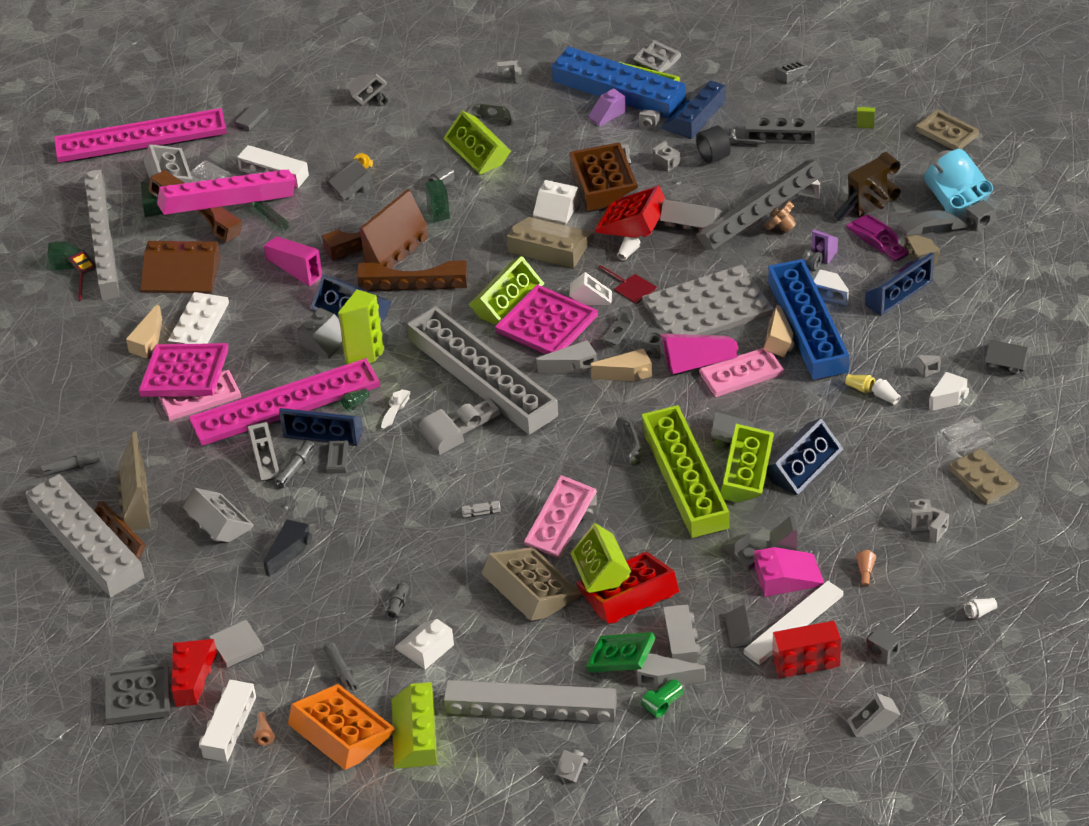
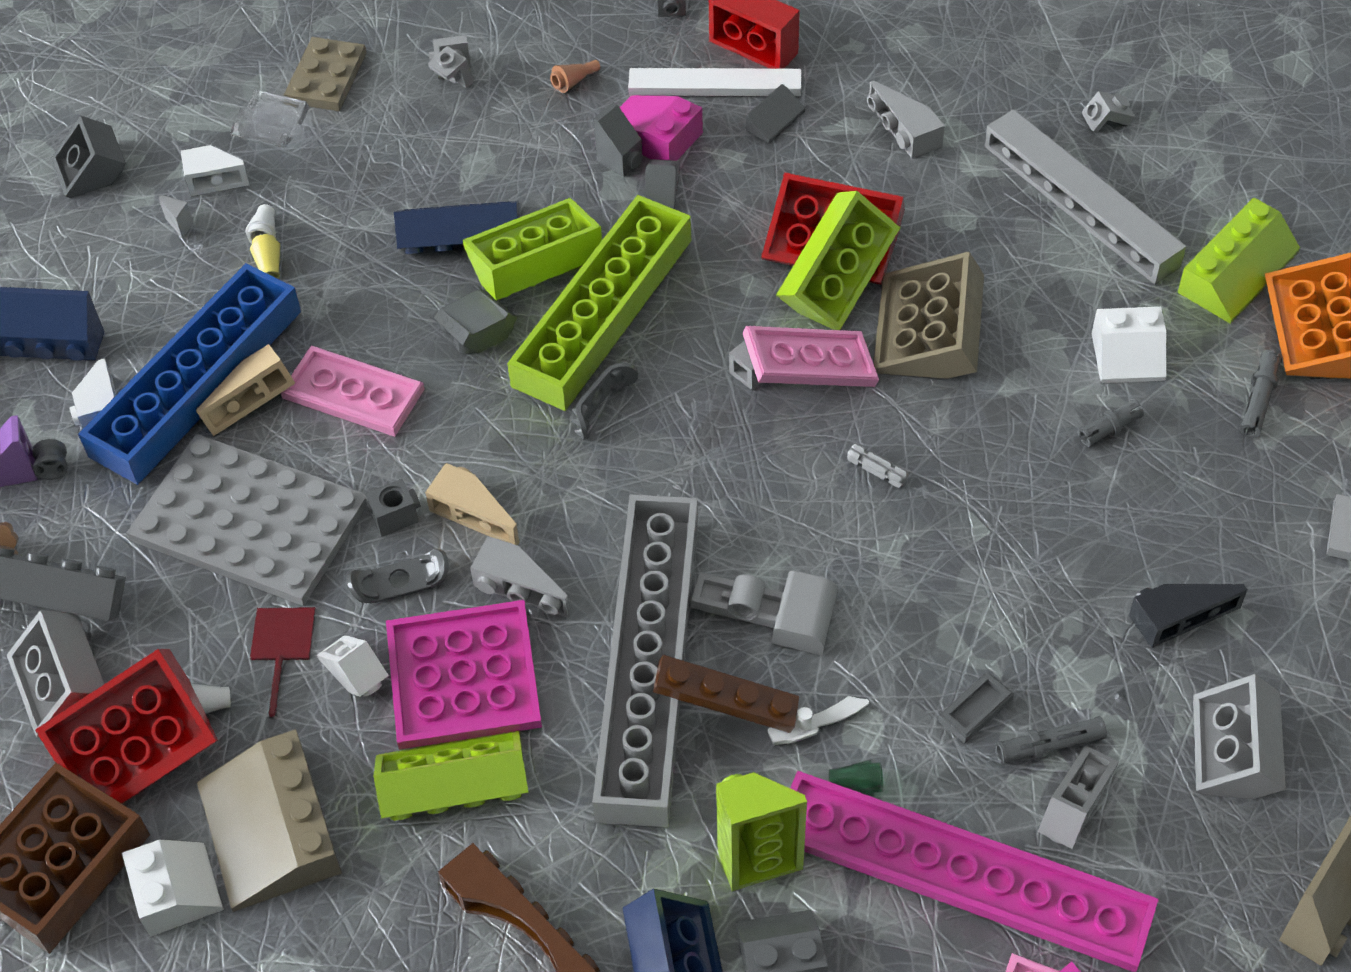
camera: 135 degrees left, 10 degrees up
dark blue slope [279,408,363,446] -> none
green plate [586,632,656,673] -> none
green piece [641,679,684,718] -> none
dark pink slope [661,334,738,374] -> none
light grey brick [663,604,701,663] -> none
none -> reddish brown plate [653,655,799,733]

